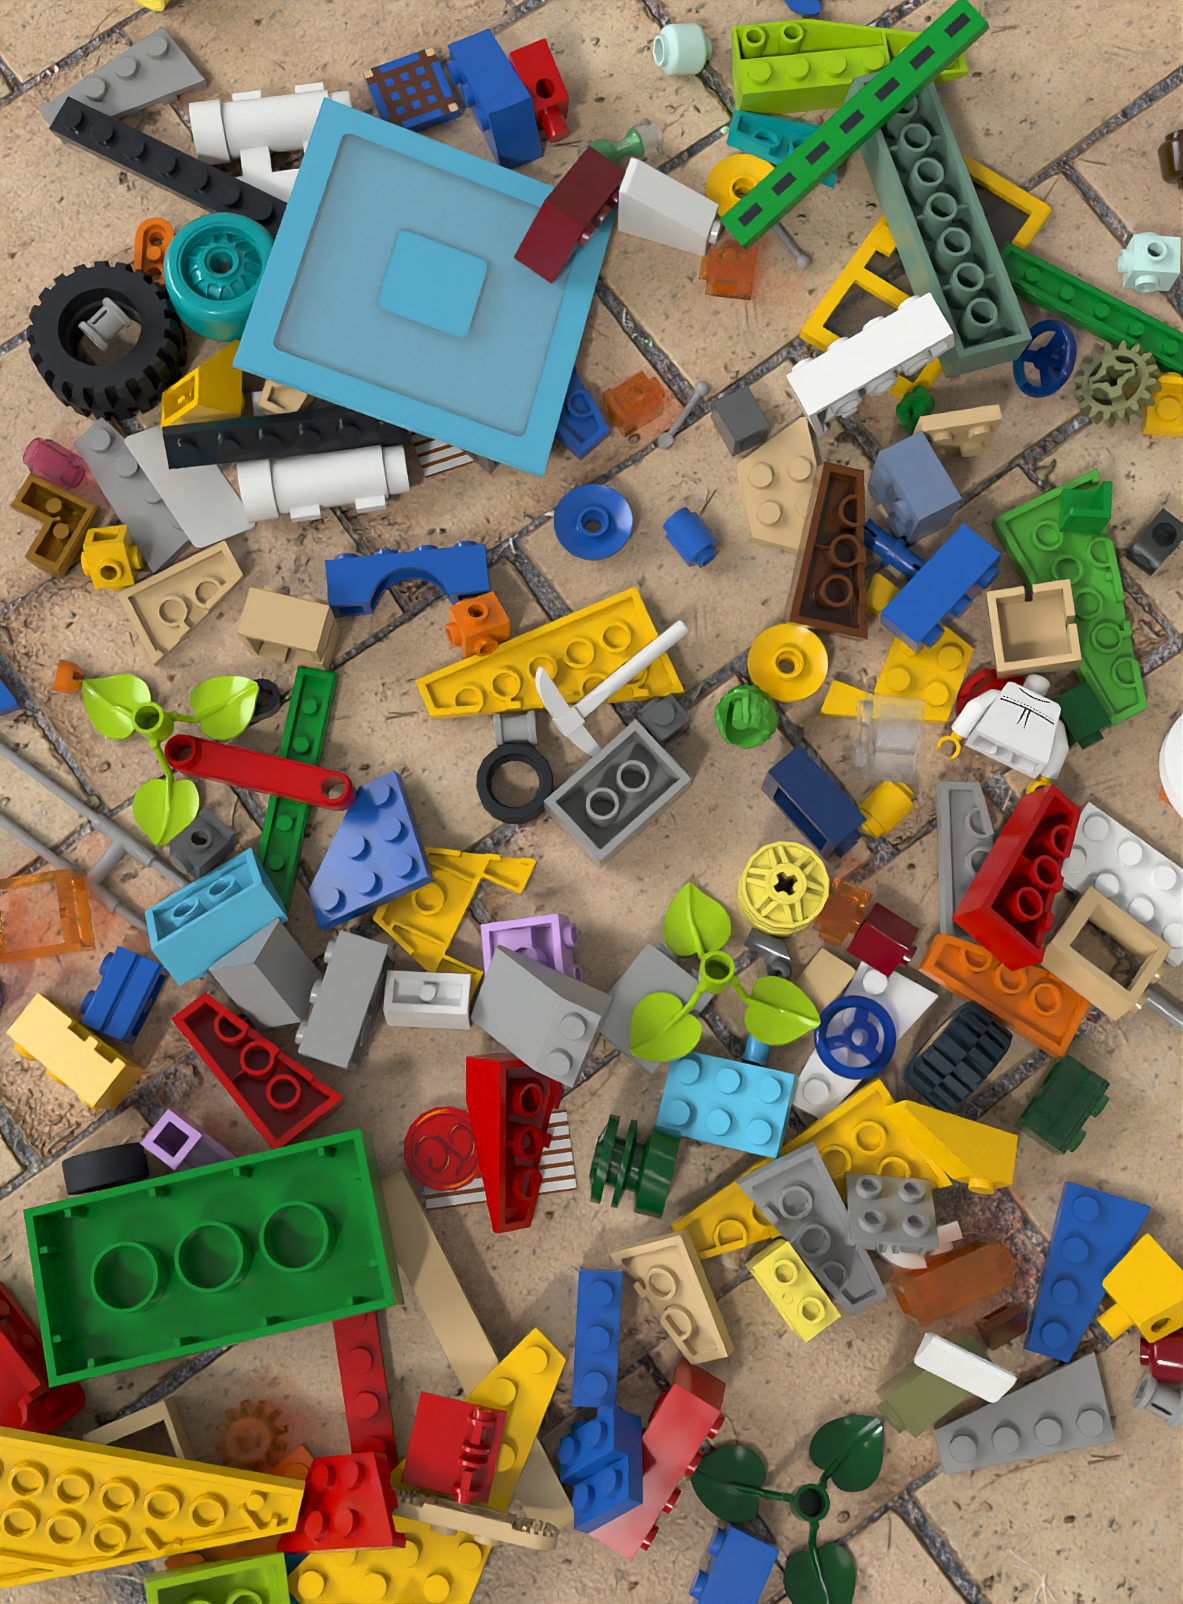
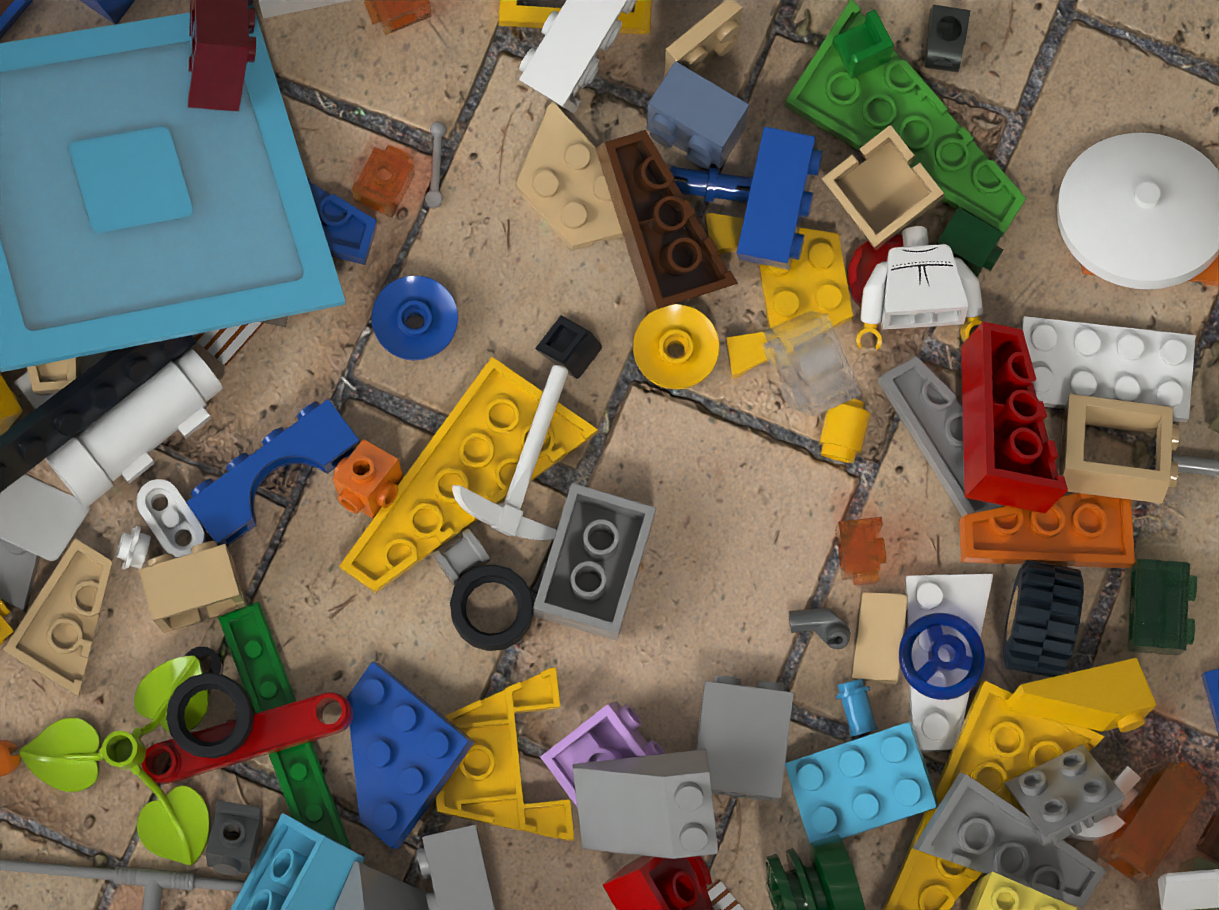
camera: 35 degrees left, 0 degrees up
white panel [383,970,472,1030] -> none
lime plant [629,882,821,1062] -> none
dark grey brick [636,693,691,749] -> none
blue brick [663,507,720,568] -> none
dark grey brick [711,386,770,457] -> none
bright green piece [714,684,779,749] -> none
light yellow wheel [736,841,829,938] -> none
dark blue window [761,745,867,860] -> none
dark red brick [846,902,919,978] -> none
green plant [896,386,935,436] -> none
none -> white plate [116,526,151,570]
none -> white plate [136,479,206,558]
none -> black tyre [166,673,255,759]
none -> black slope [535,315,602,379]

